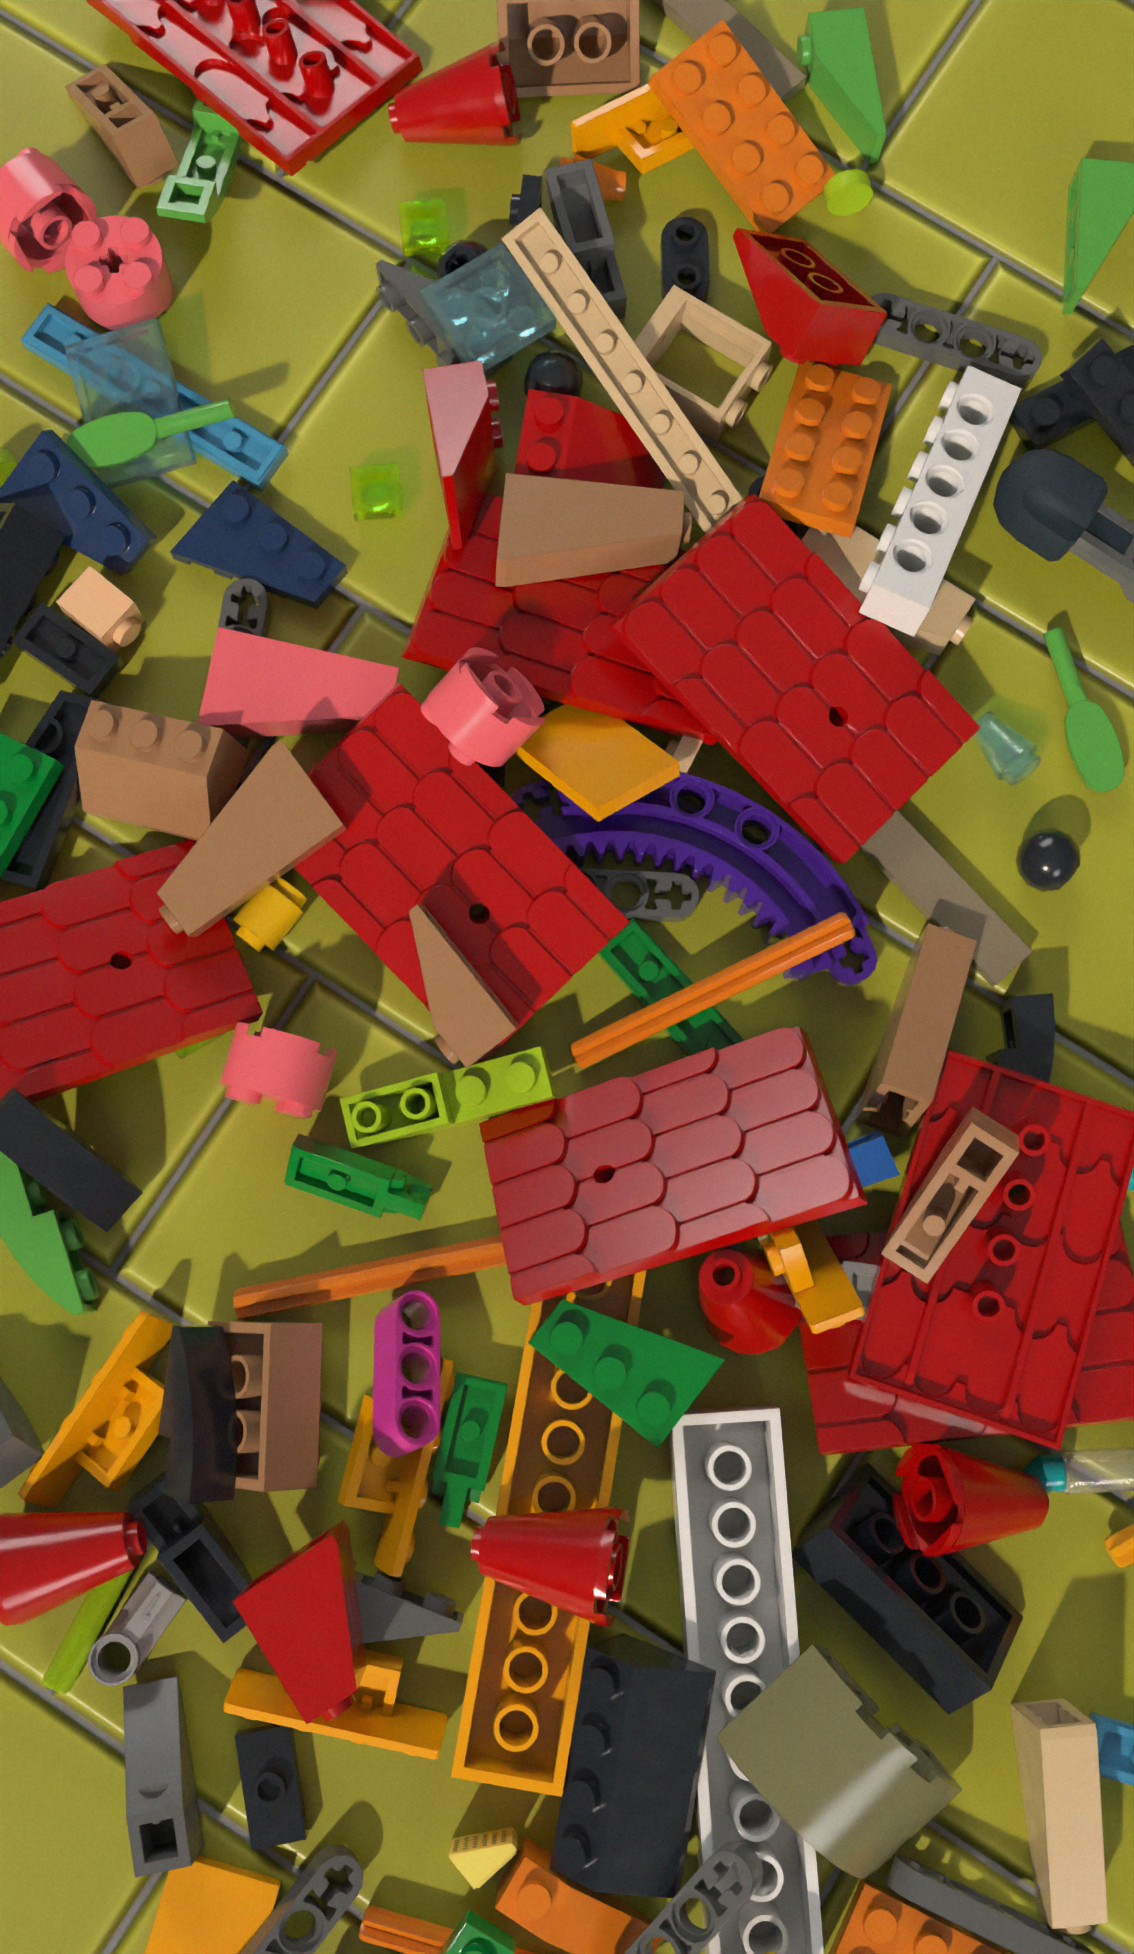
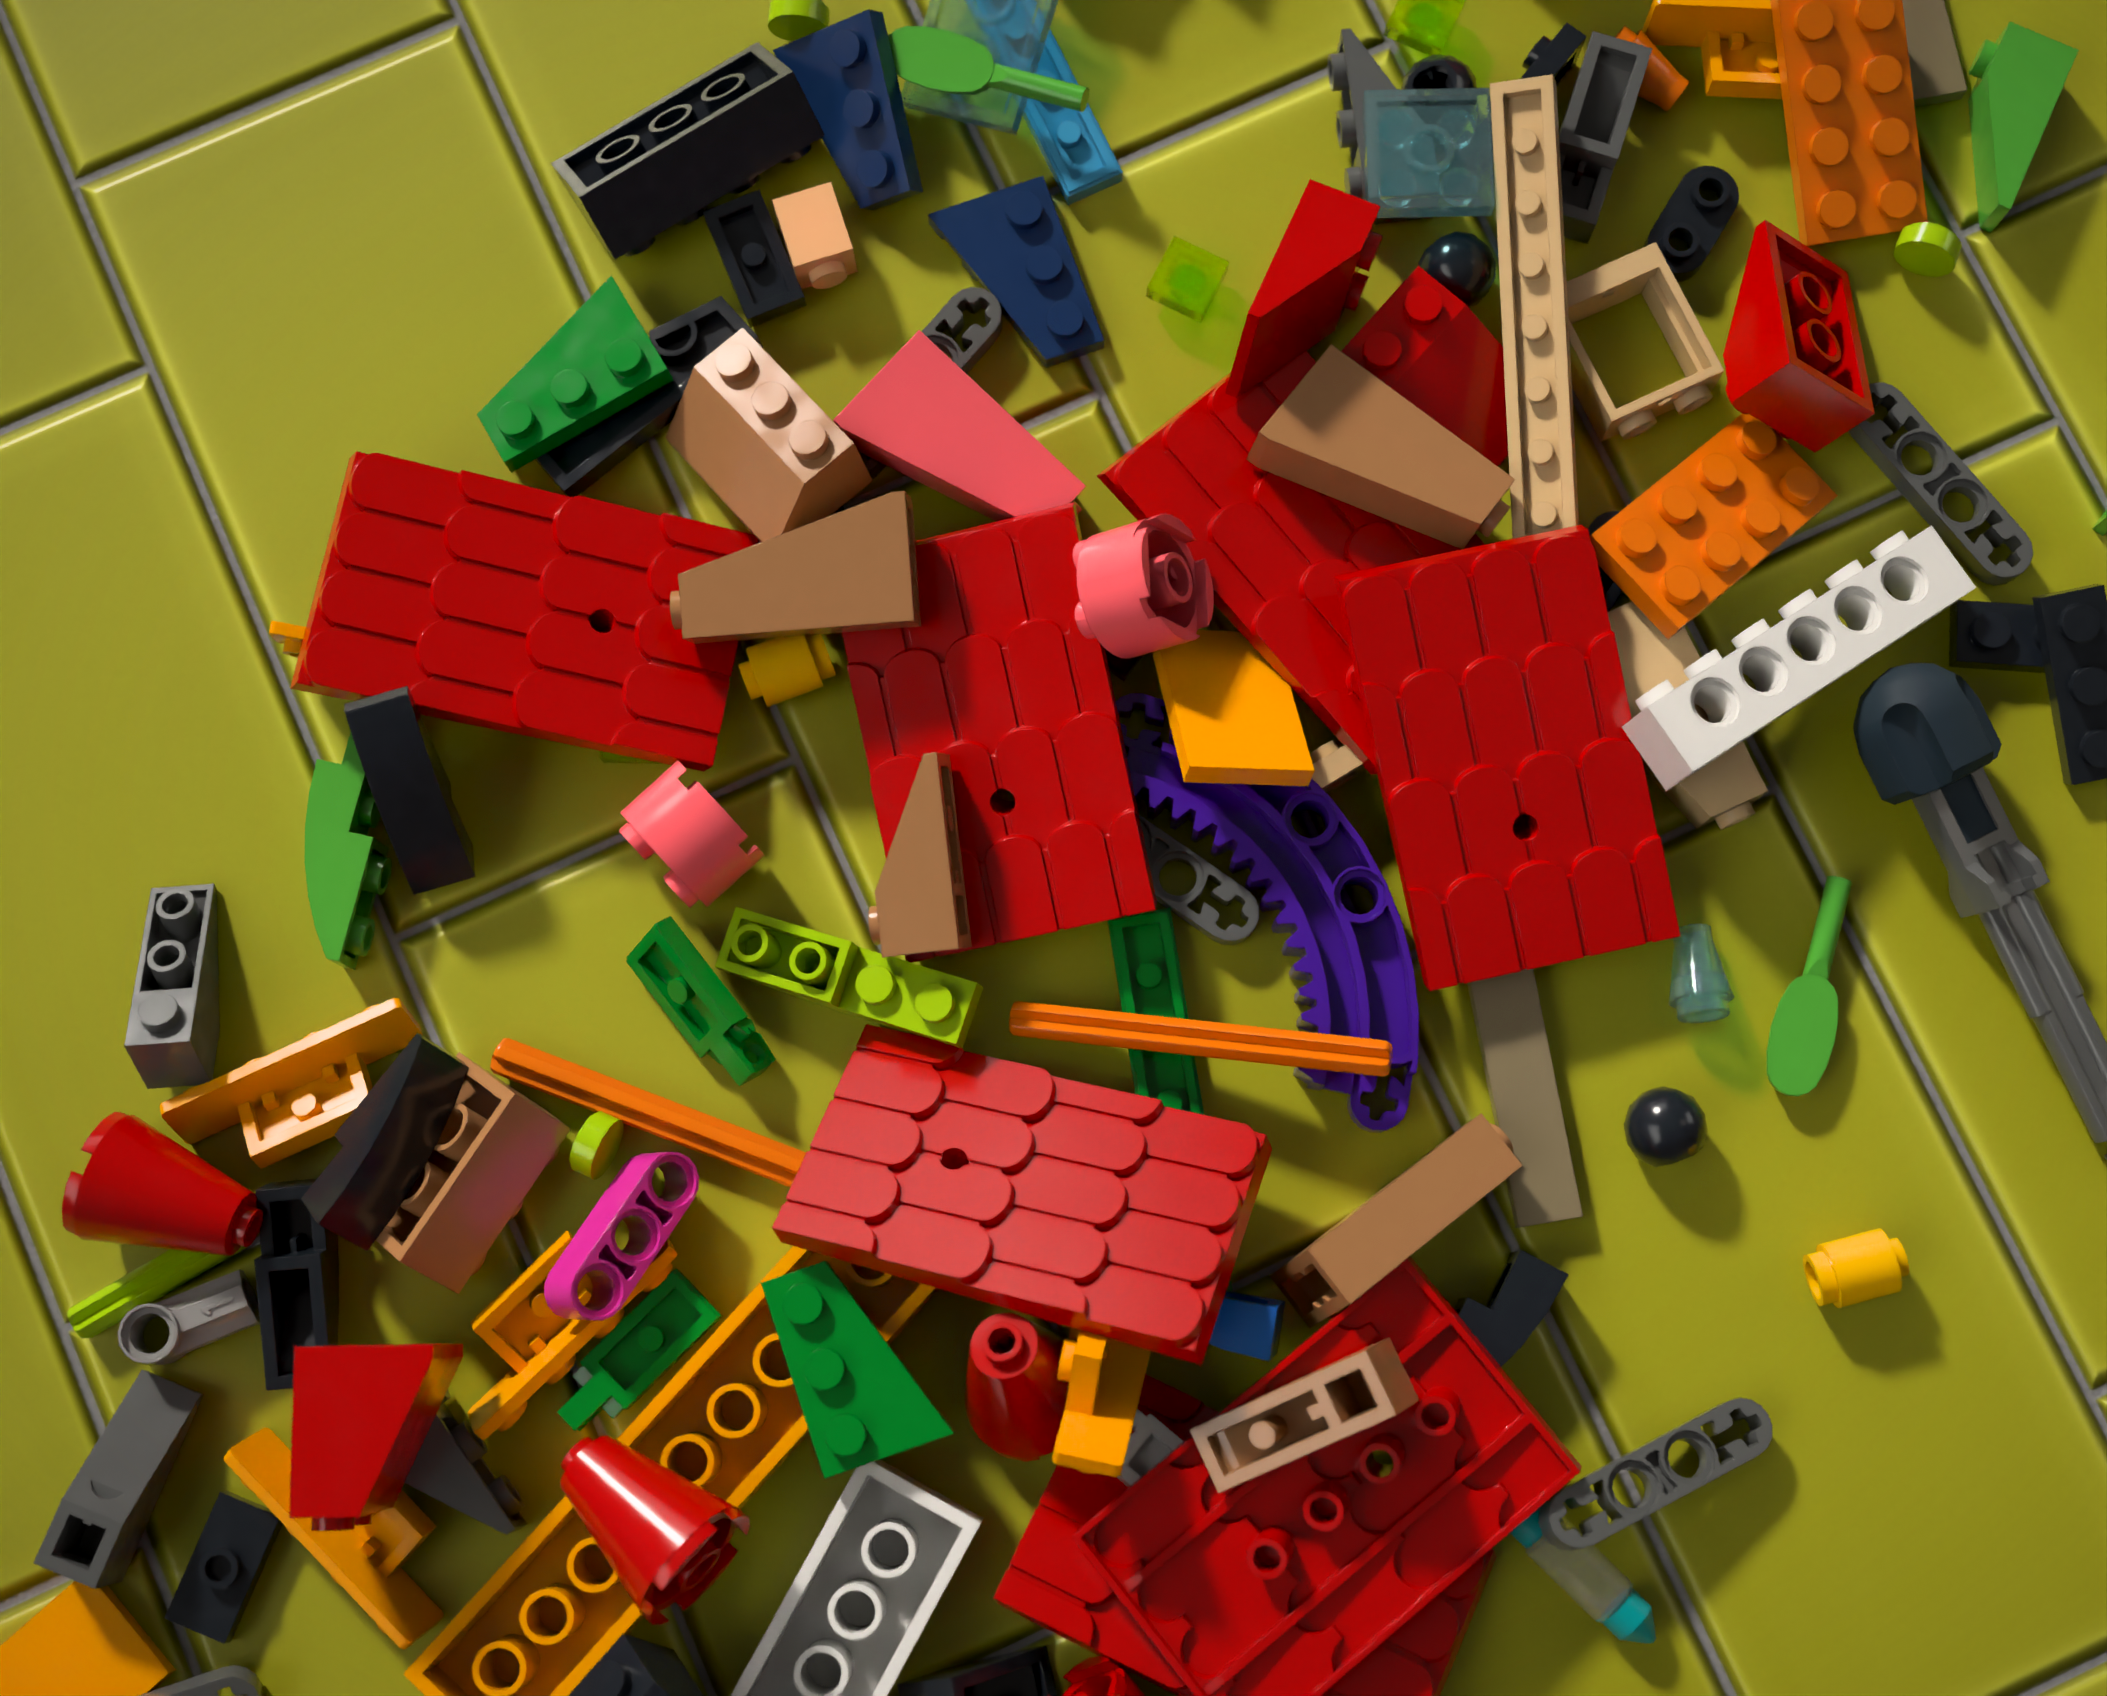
camera: 40 degrees right, 0 degrees up
none -> lime tile [570,1111,624,1180]

